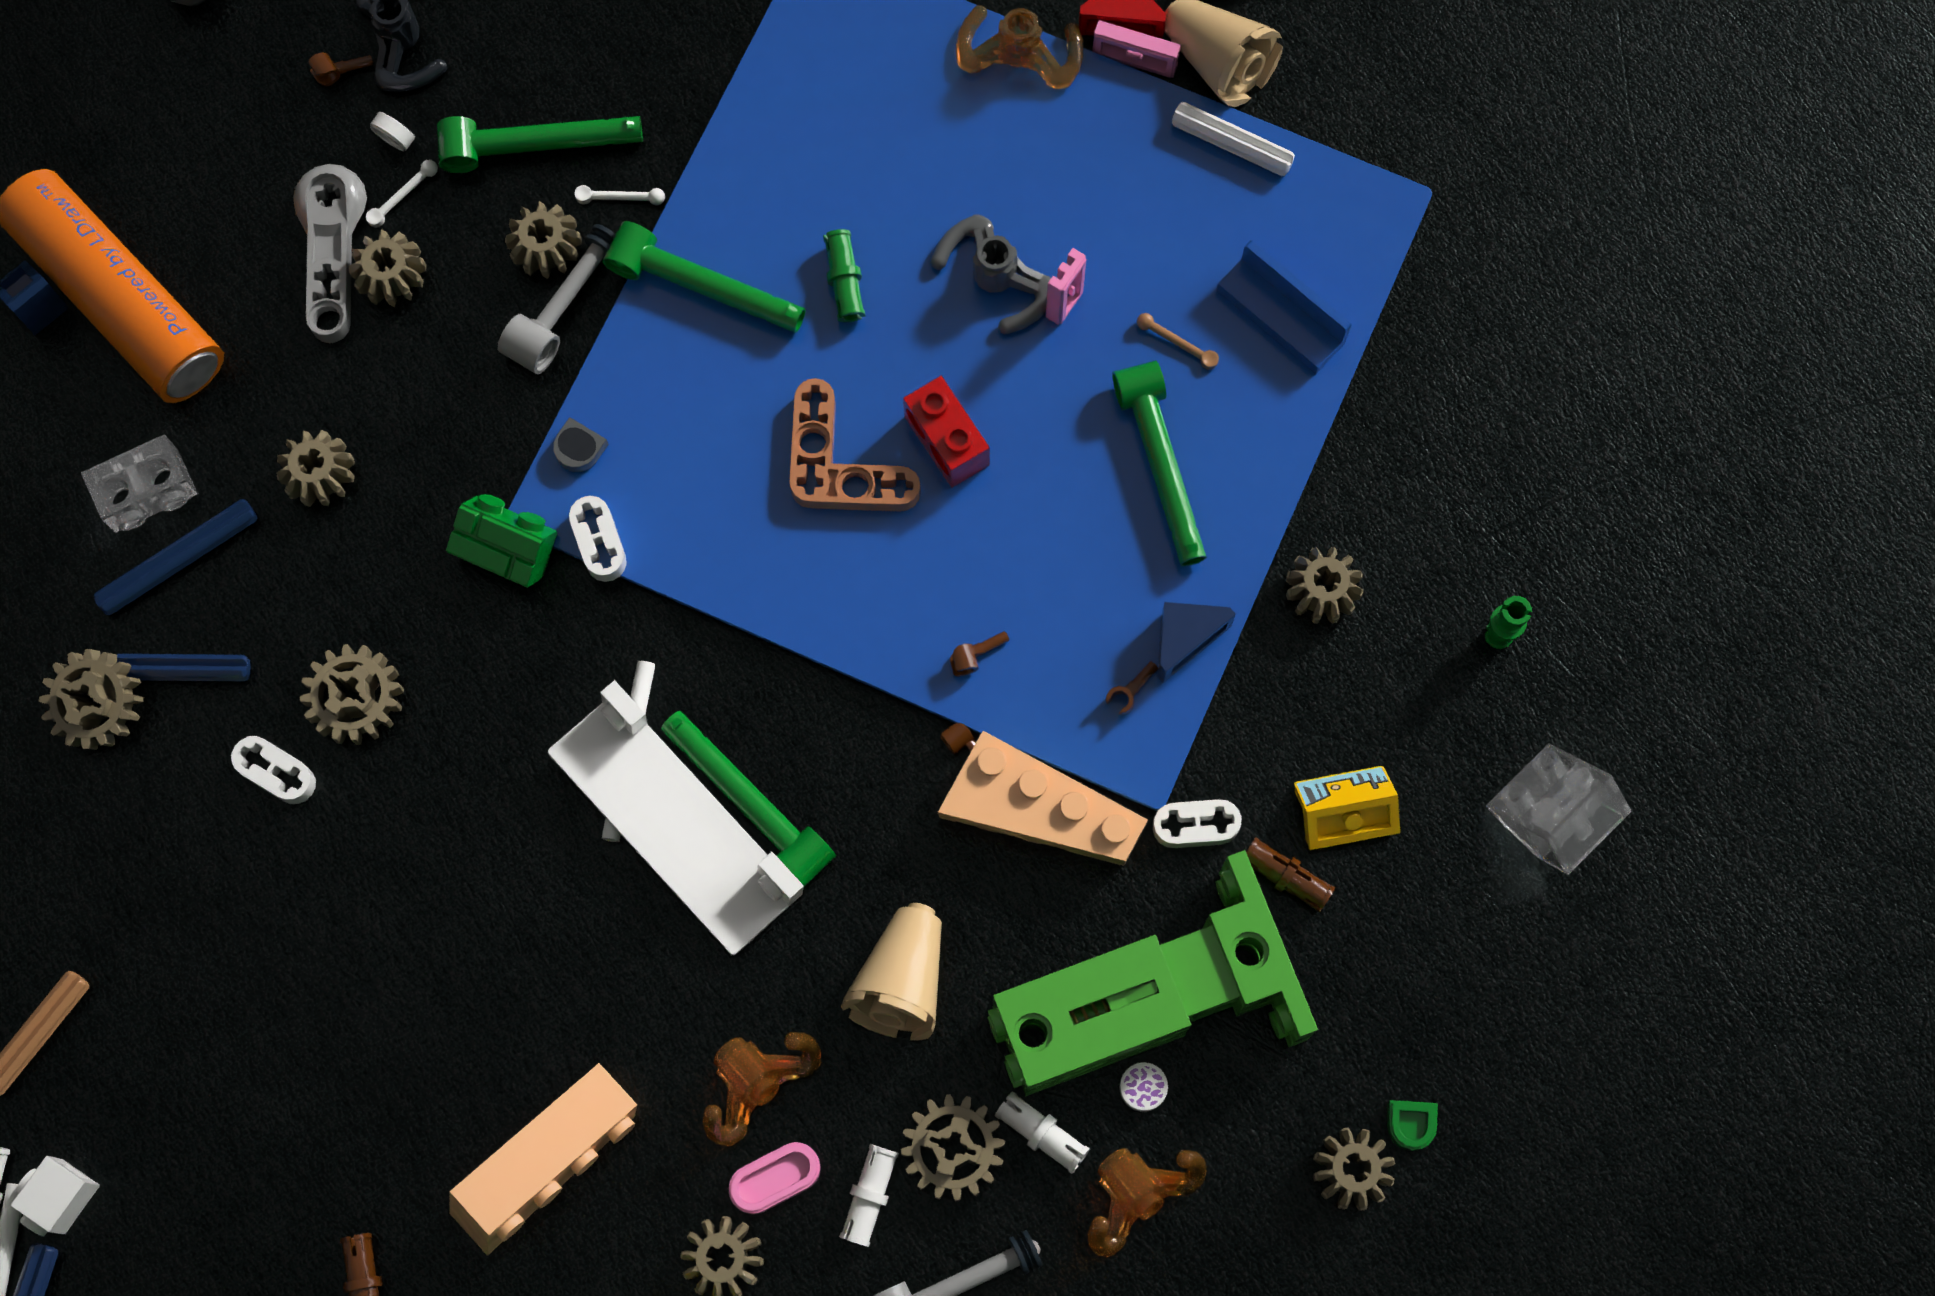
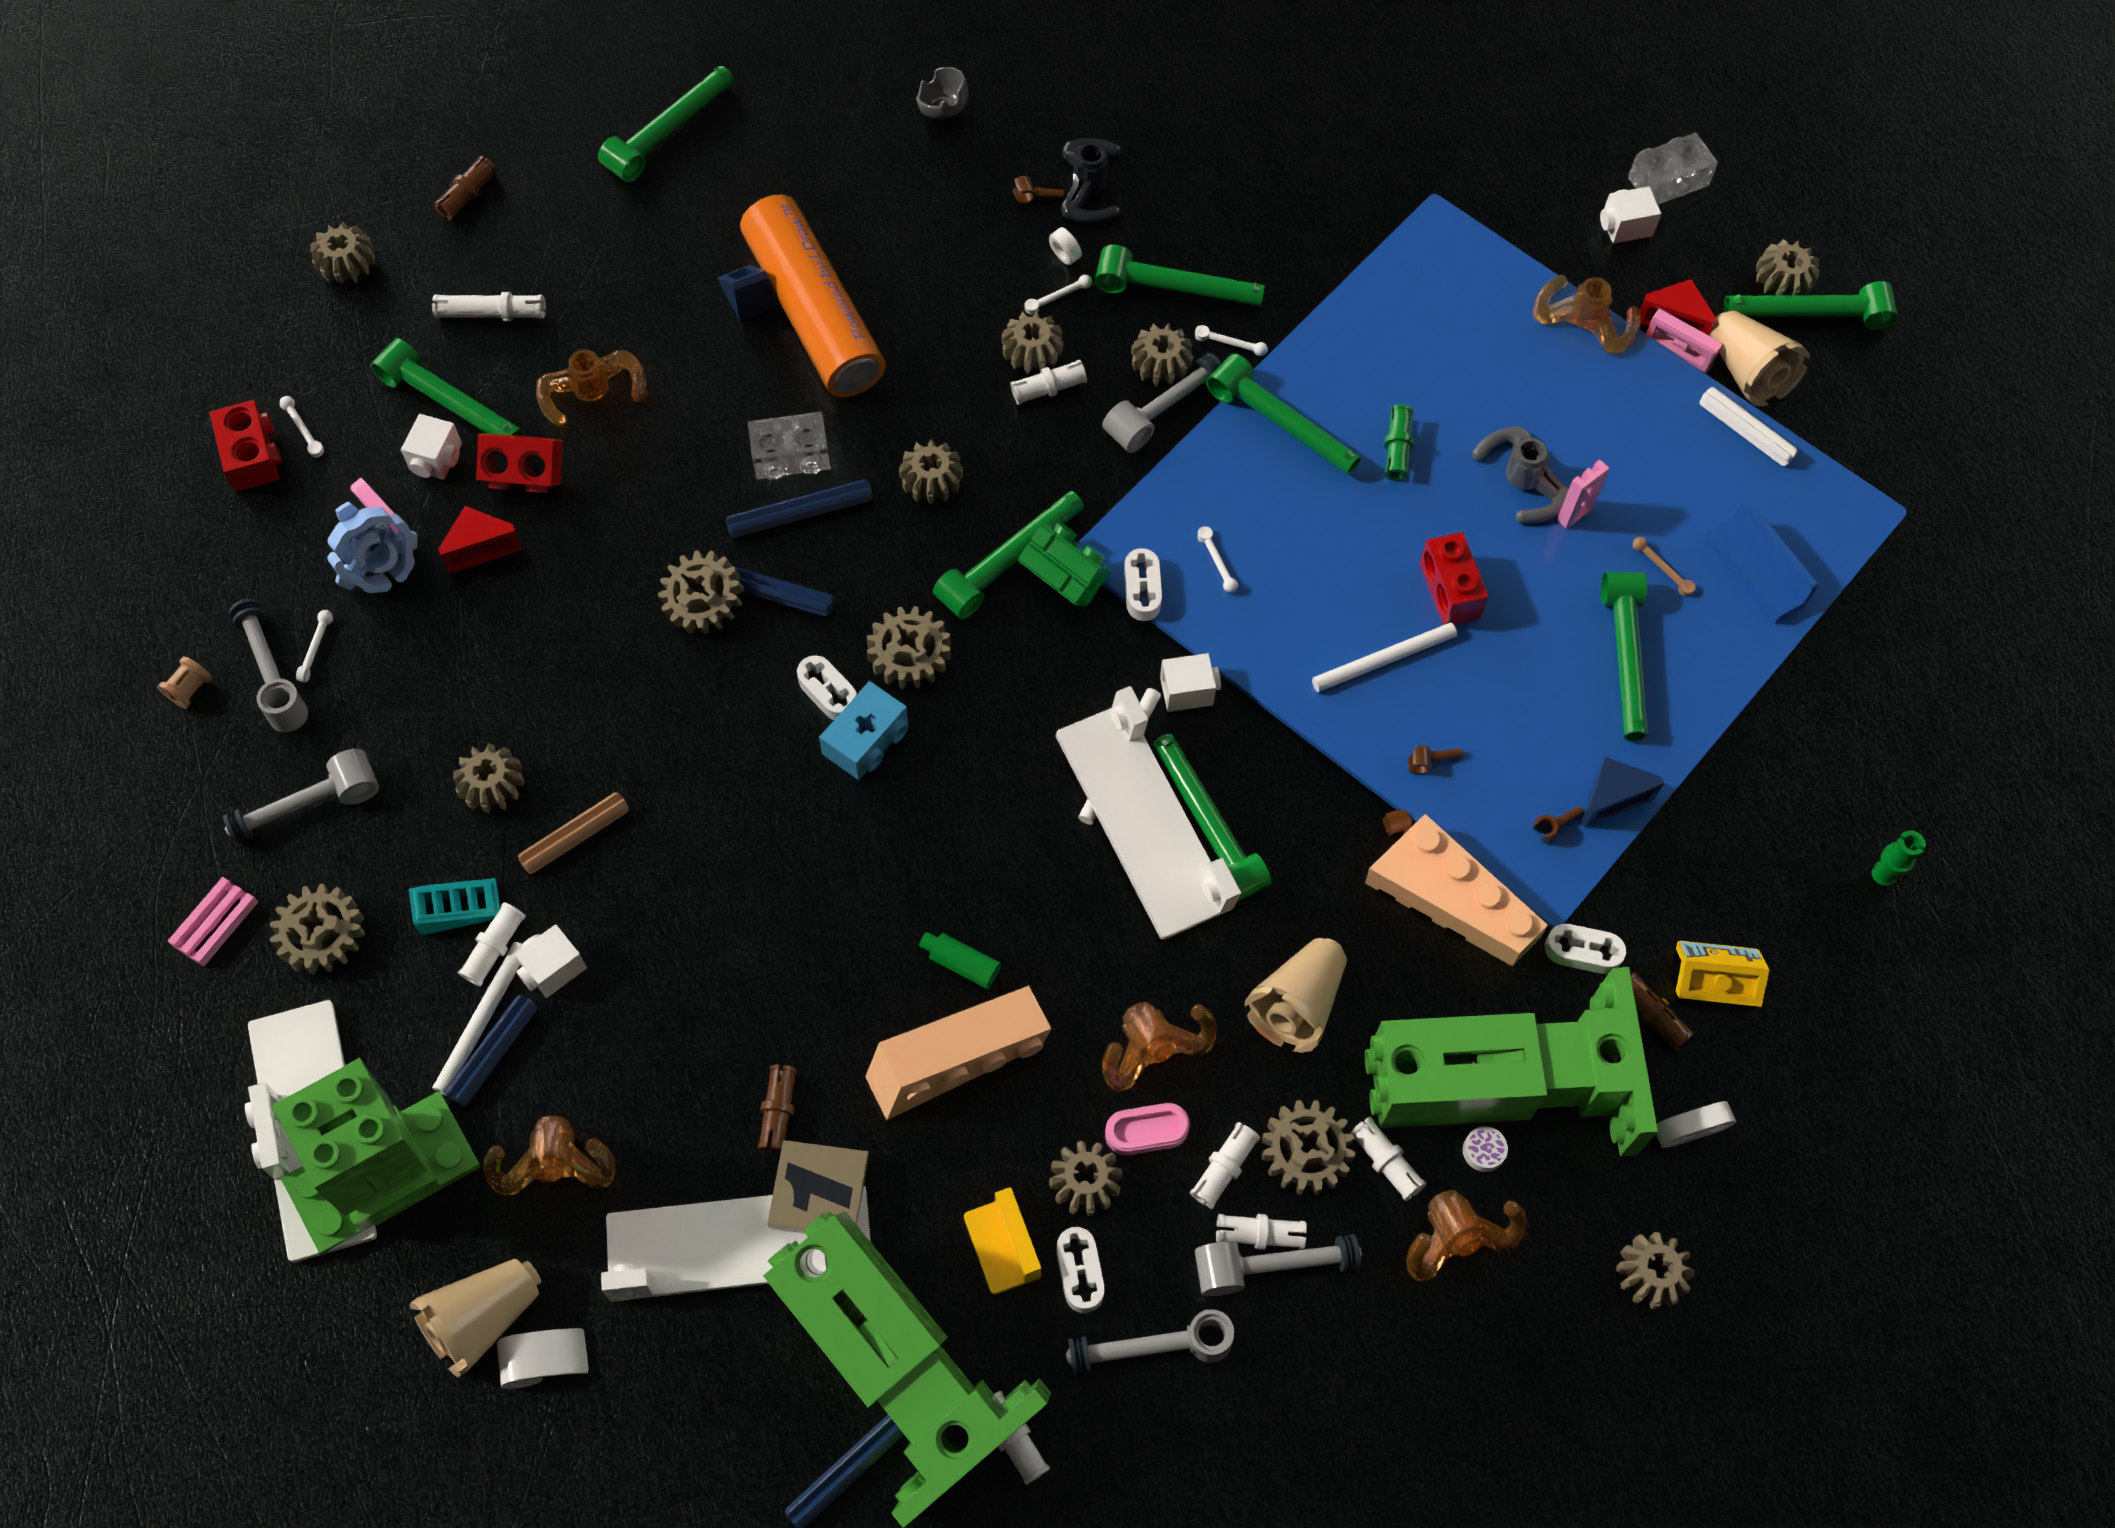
camera: 15 degrees right, 10 degrees down
light grey beam [293,164,367,343] -> none
tile [554,417,609,472] -> none
nougat beam [790,378,921,512] -> none
dark tan gear [1286,547,1363,624] -> none
green tile [1387,1100,1438,1151] -> none
clear slope [1486,743,1632,875] -> none
none -> dark azure brick [819,681,908,780]
none -> green cylinder [919,932,1001,989]
none -> green piece [933,491,1084,620]
none -> white pin [1010,360,1087,405]
none -> white brick [1160,653,1221,712]
none -> white hinge [1197,526,1238,593]
none -> white pin [1216,1214,1306,1250]
none -> white bar [1312,623,1457,692]
none -> white beam [1656,1101,1736,1148]

